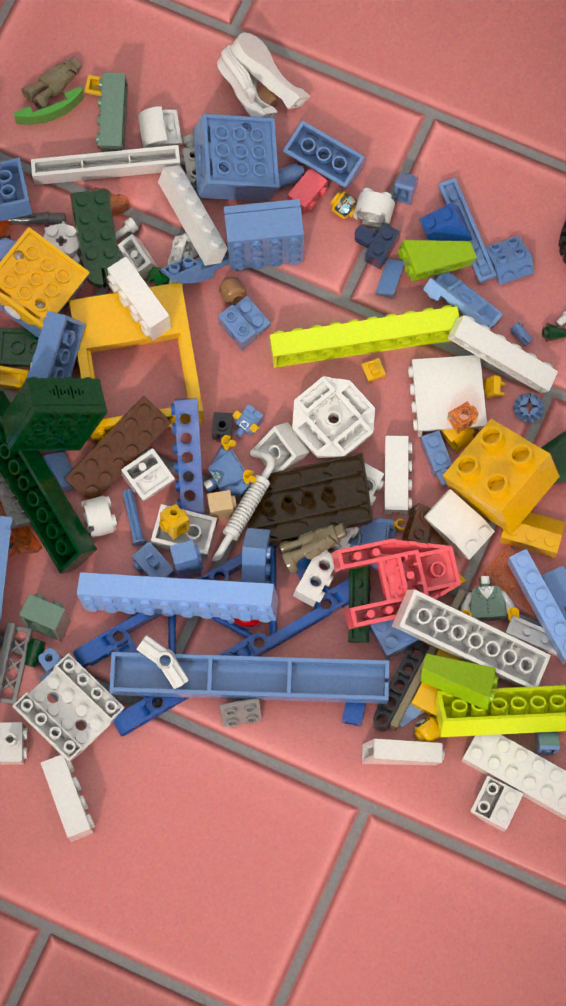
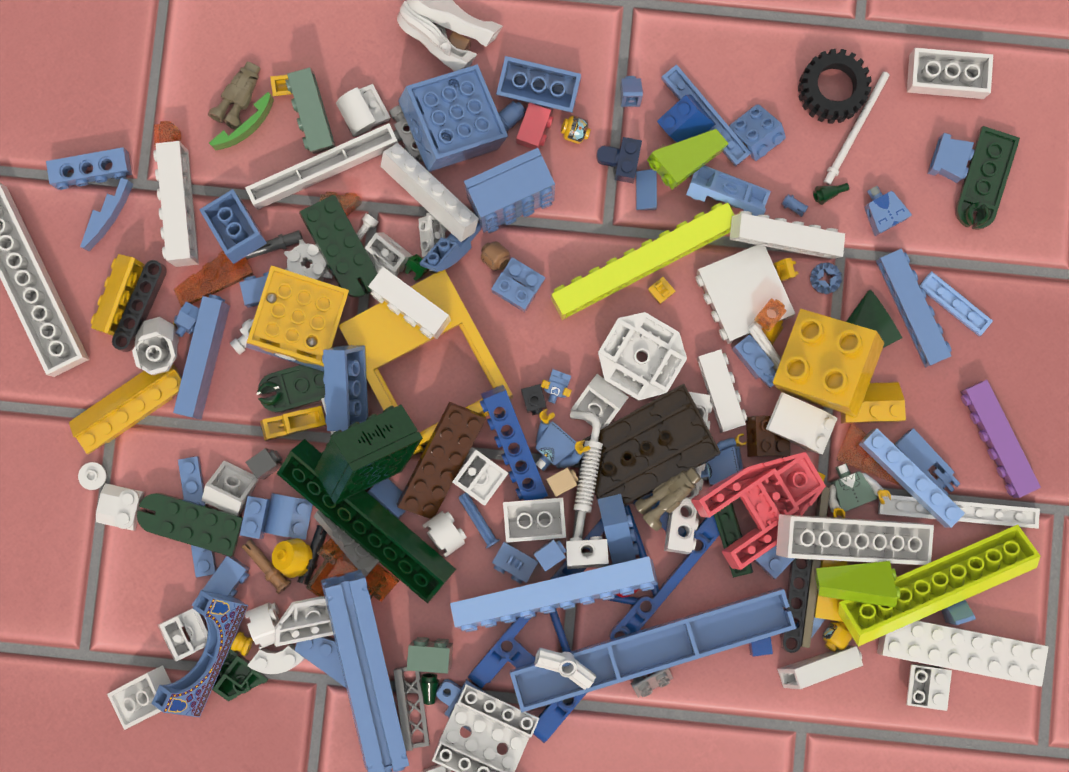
camera: 20 degrees left, 10 degrees up
yellow brick [159,504,190,540] -> none
white brick [353,188,395,228] -> none
none -> white brick [566,536,609,569]
none -> white axle [748,322,781,372]

